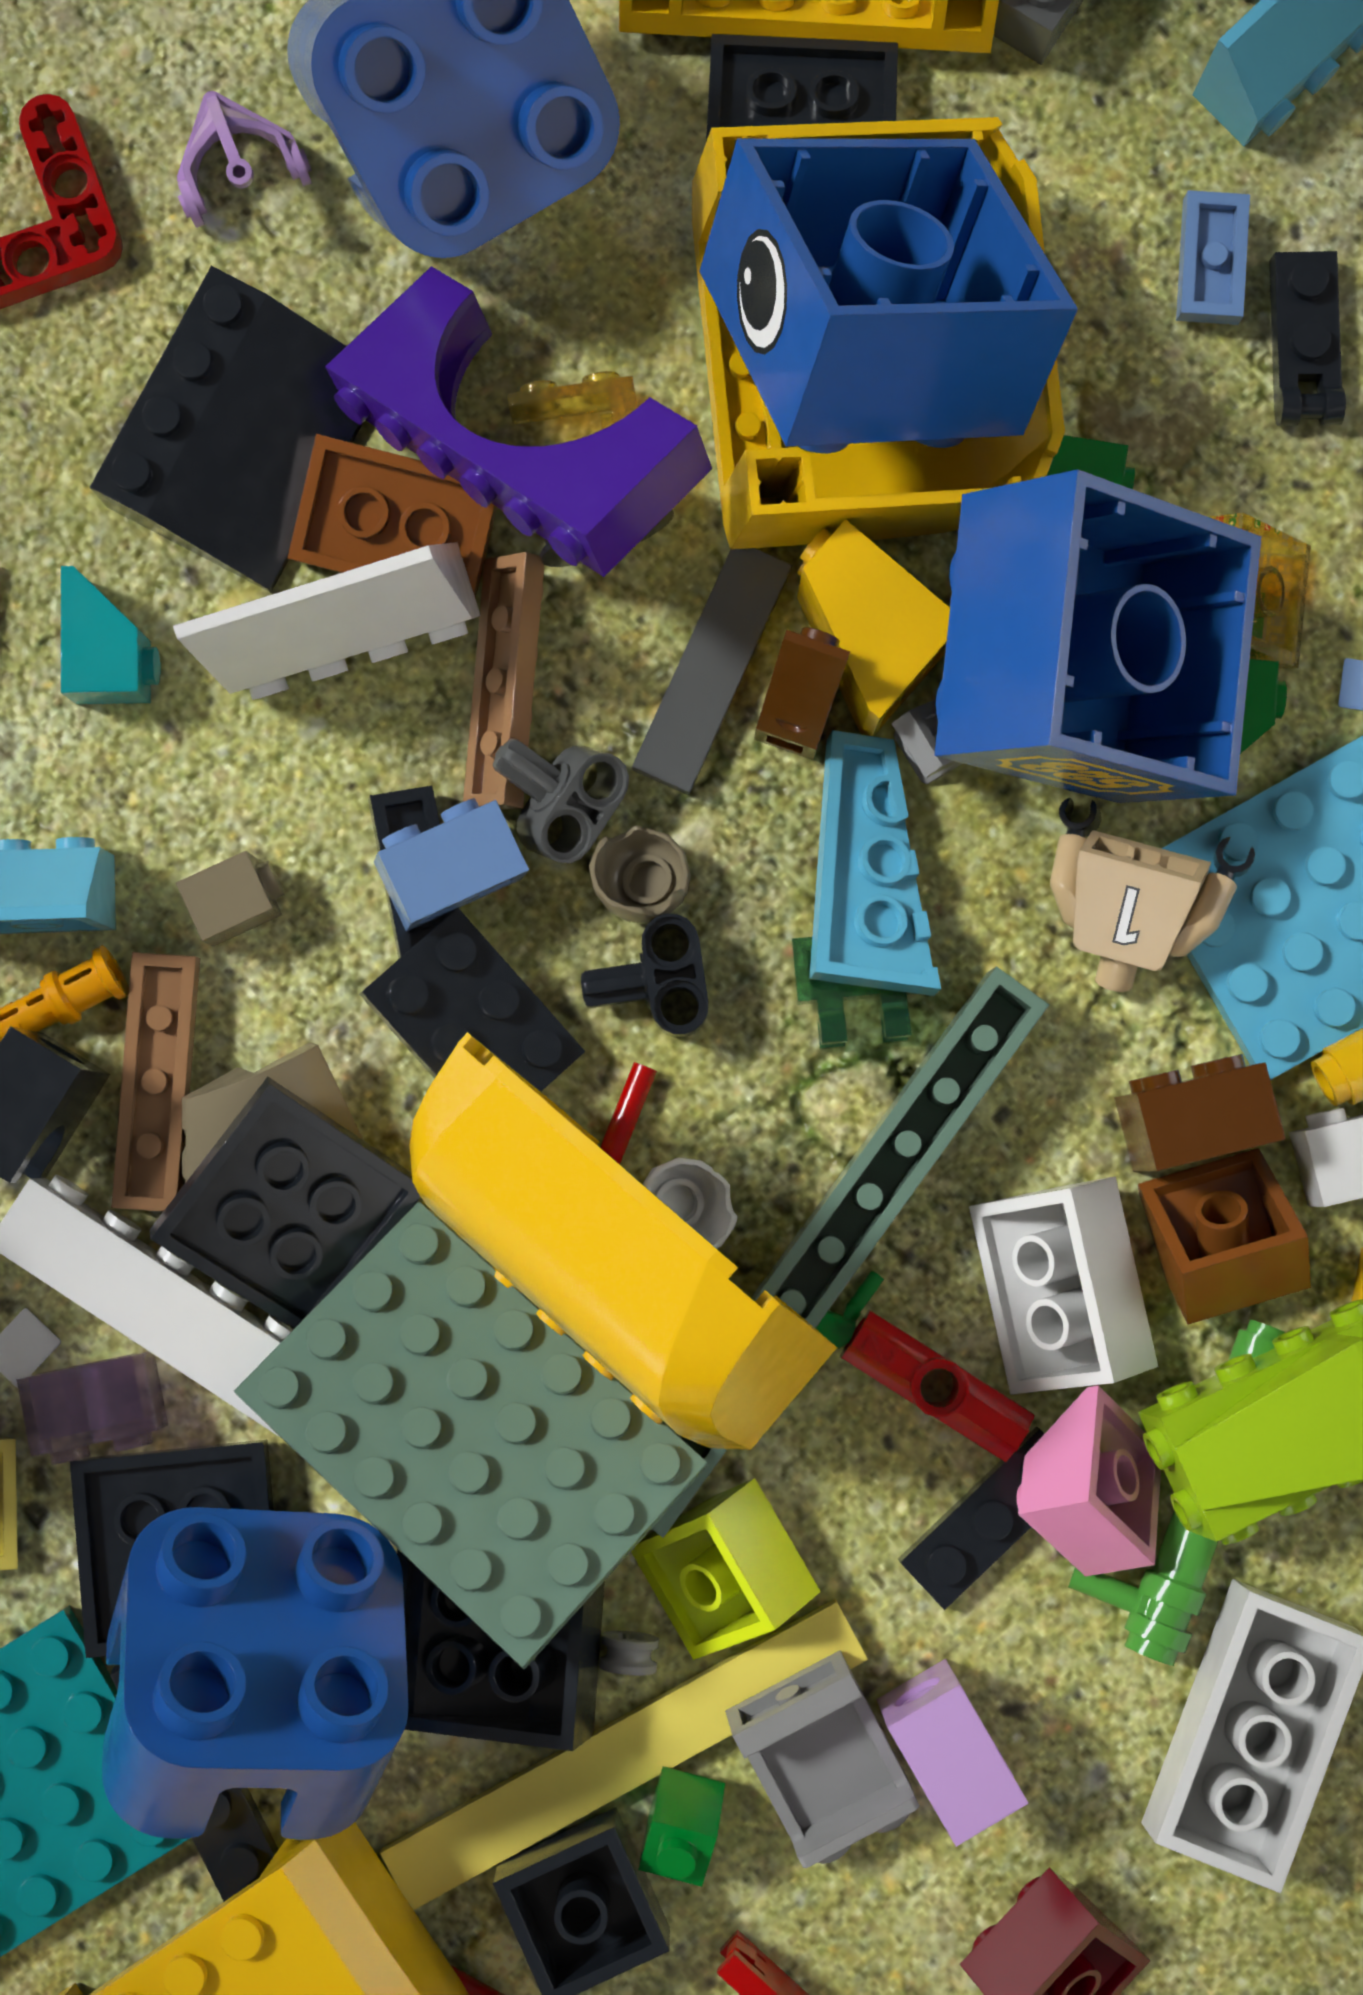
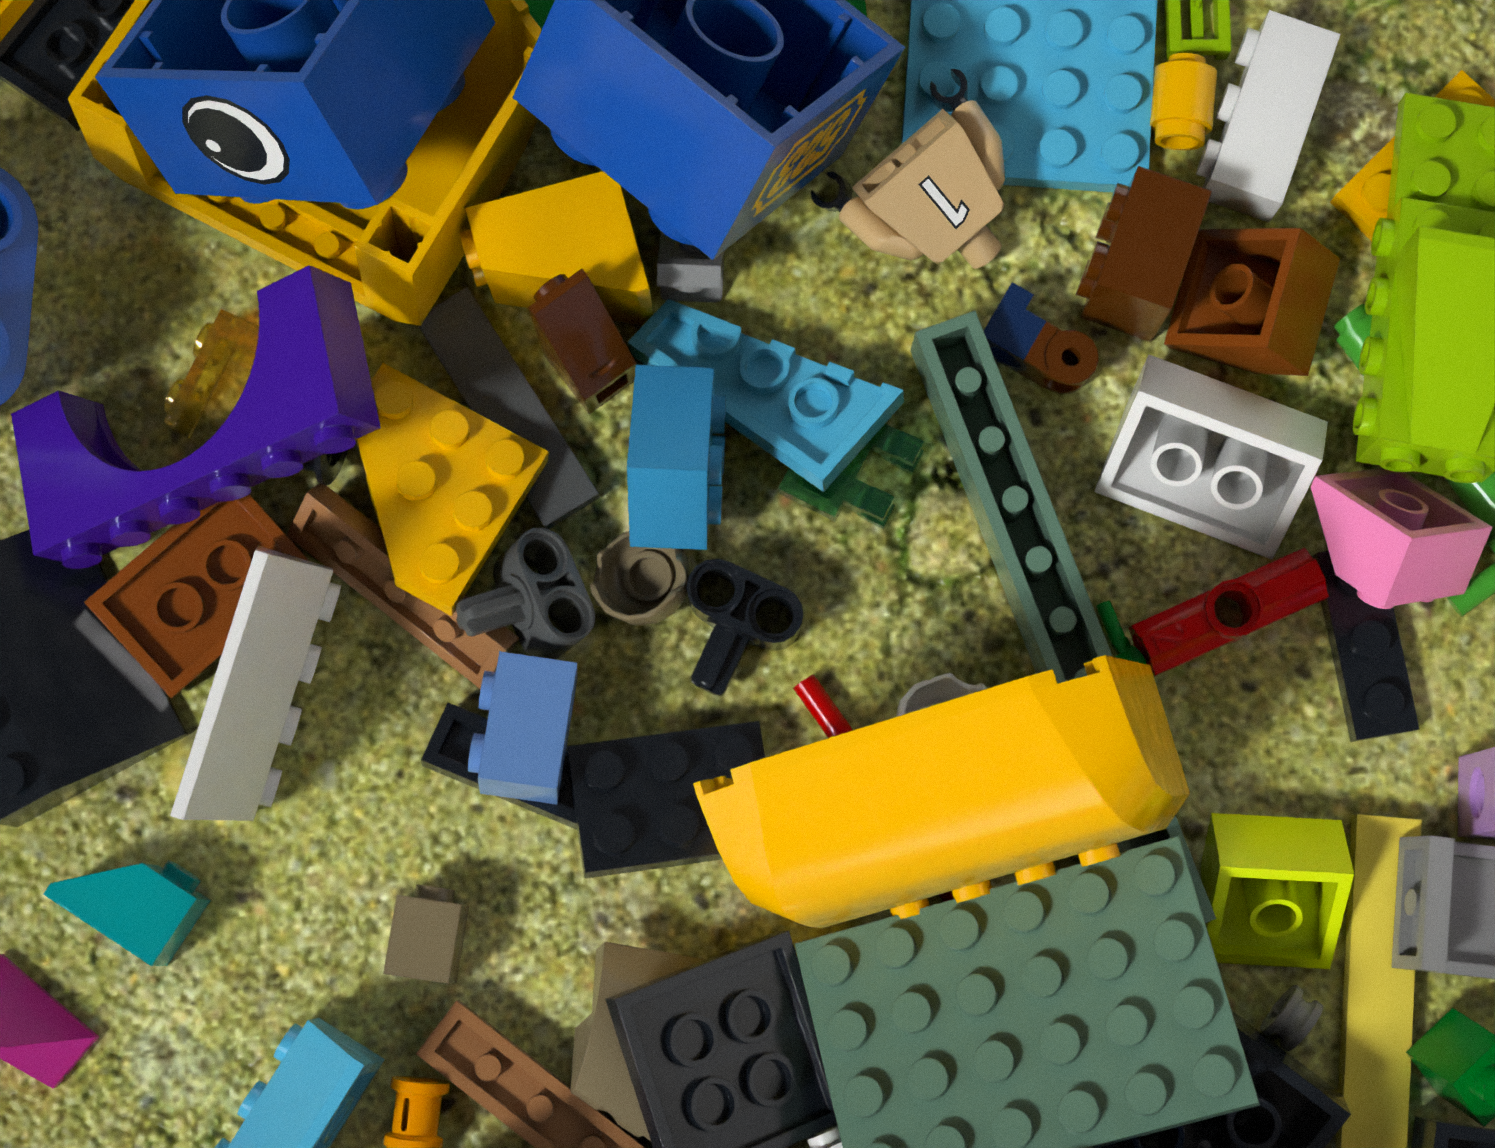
camera: 55 degrees left, 5 degrees down
none -> yellow plate [356,363,549,616]
none -> dark azure brick [627,365,726,550]
none -> leg [984,282,1099,394]

